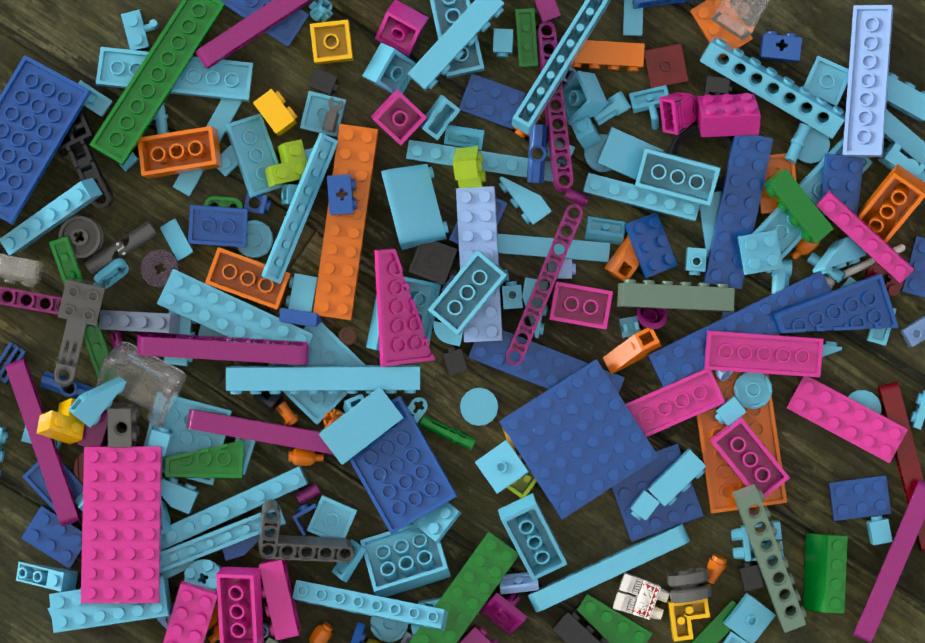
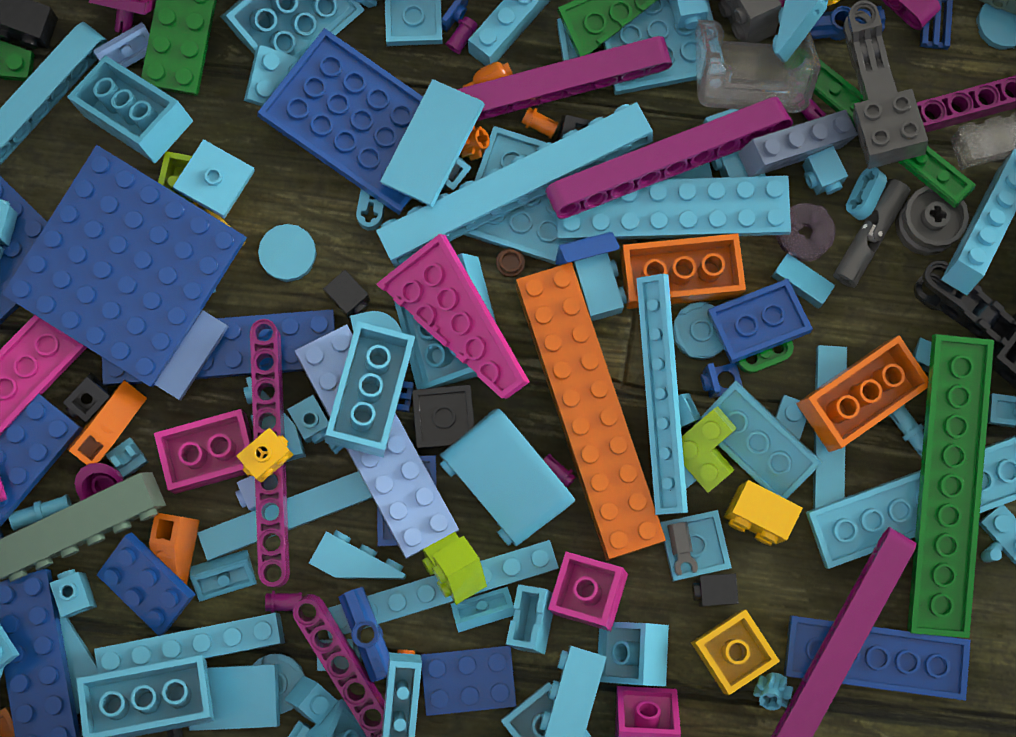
camera: 155 degrees right, 10 degrees down
blue brick [327,174,357,216] -> none
green pin [419,415,476,450] -> none
none -> medium azure pin [9,494,72,531]
none -> black brick [63,372,113,422]
none -> medium blue tile [154,310,229,401]
none -> yellow head [236,427,294,483]
none -> magenta pin [543,454,576,488]
none -> medium azure brick [802,146,848,195]

